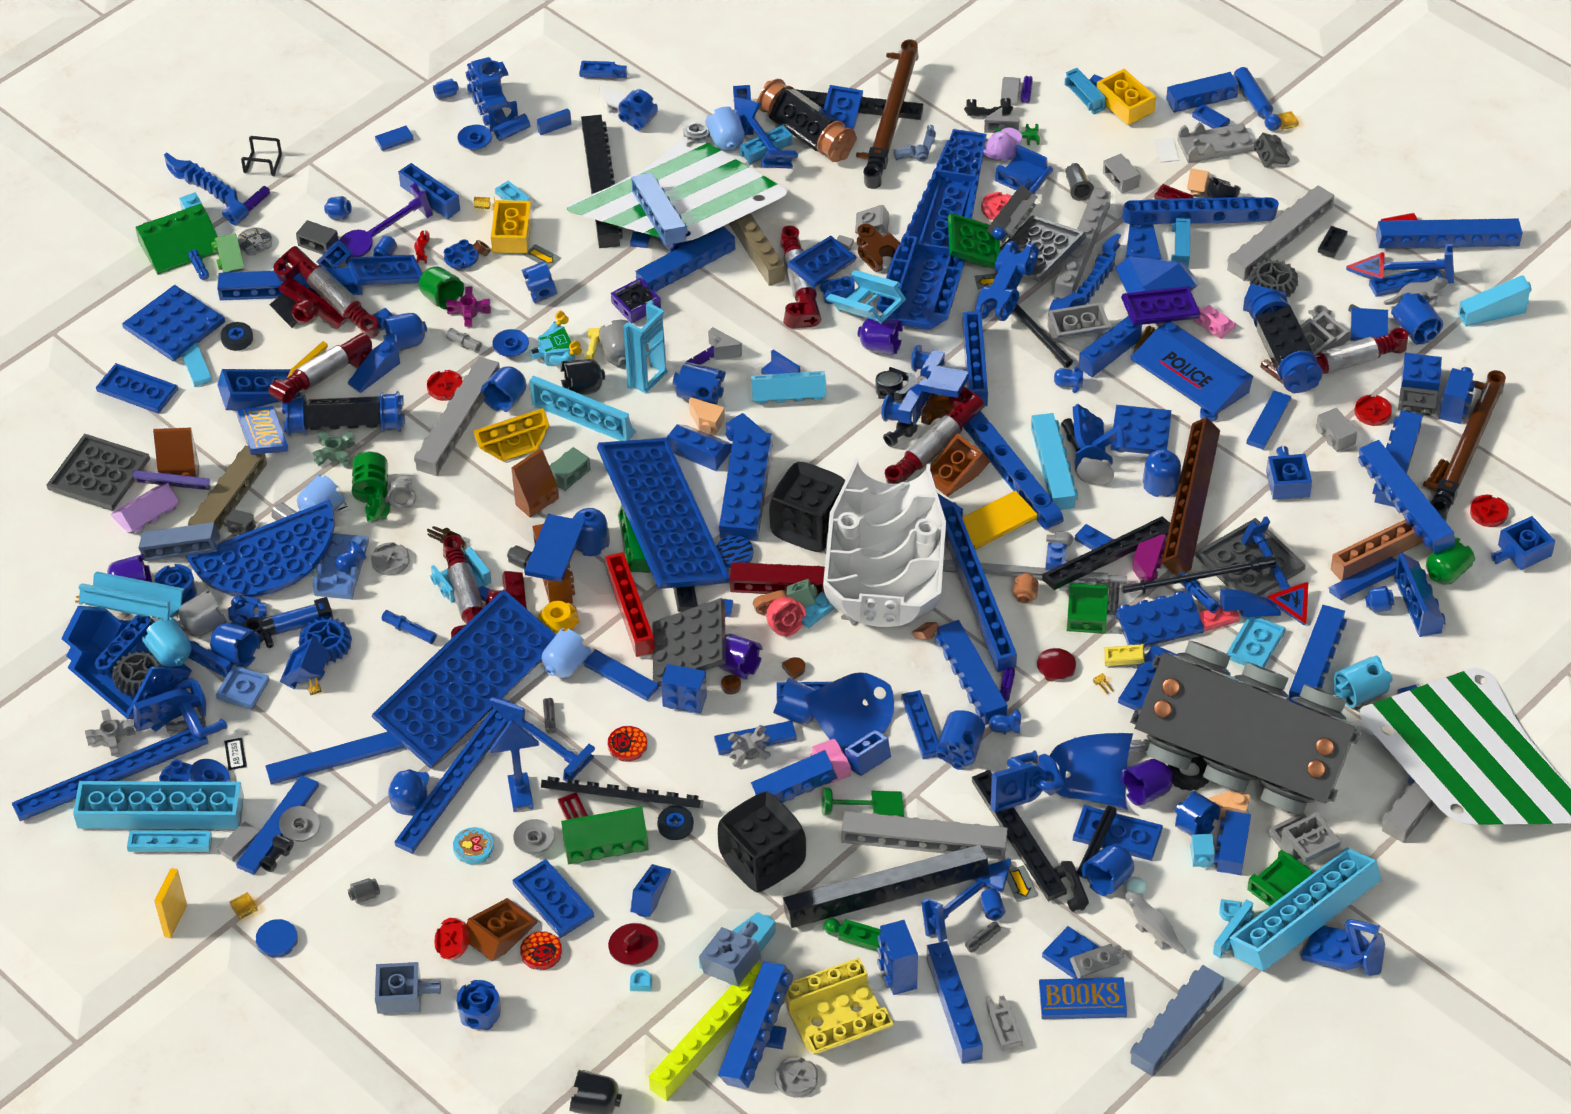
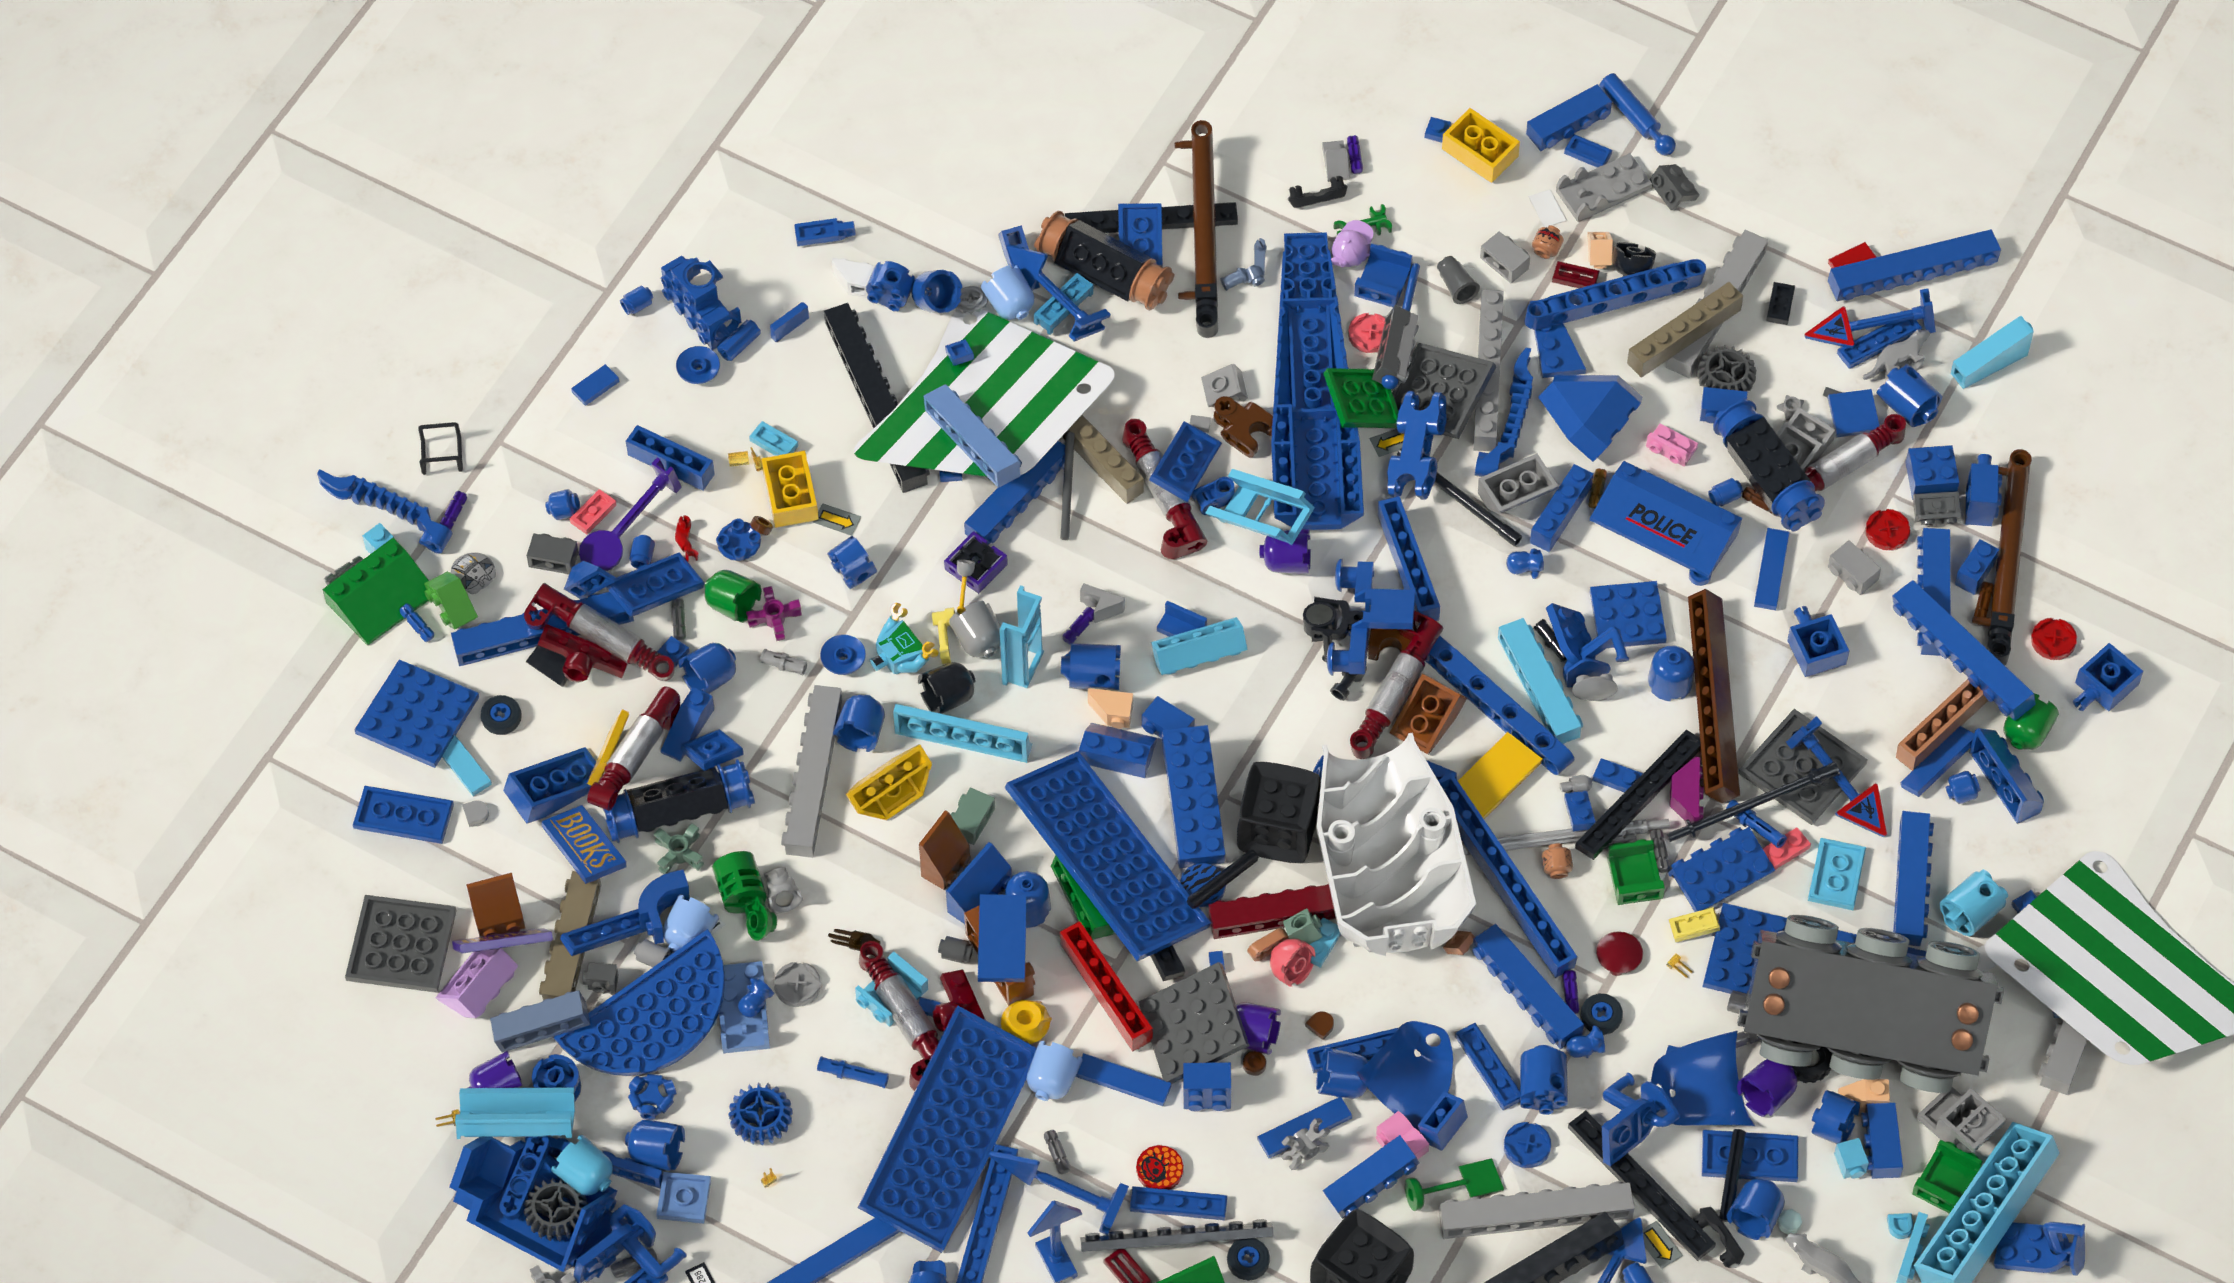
camera: 15 degrees left, 10 degrees up
light grey cylinder [177,589,227,637] -> none
piece [244,597,334,648] -> none
blue brick [280,637,329,689] -> none
red tile [427,370,463,401] -> none
light grey slope [984,108,1019,133] -> none
dark azure container [1064,68,1106,114] -> none
dark purple tile [1121,286,1201,326] -> none
dark azure container [1171,218,1190,268] -> none
blue slope [1220,589,1281,617] -> none
clear yellow tile [1277,111,1299,130] -> none
none -> light grey tile [462,801,489,827]
none -> blue tile [560,909,647,956]
none -> coral plate [570,489,616,535]
none -> blue arch [638,869,690,944]
none -> flat silver axle [672,599,686,640]
none -> blue tile [681,729,744,771]
none -> blue cylinder [911,270,962,313]
none -> blue plate [945,339,974,366]
none -> blue slope [946,842,1012,924]
none -> hinge [957,560,975,614]
none -> dark grey piece [1060,432,1075,540]
none -> blue tile [1130,1186,1227,1221]
none -> black axle [1186,850,1259,909]
none -> blue tile [1504,1122,1551,1168]
none -> nougat head [1532,225,1564,259]
none -> black bush [1581,993,1623,1035]
none -> dark tan brick [1627,282,1743,378]
none -> blue brick [1708,478,1743,507]
none -> blue brick [1955,539,1999,595]

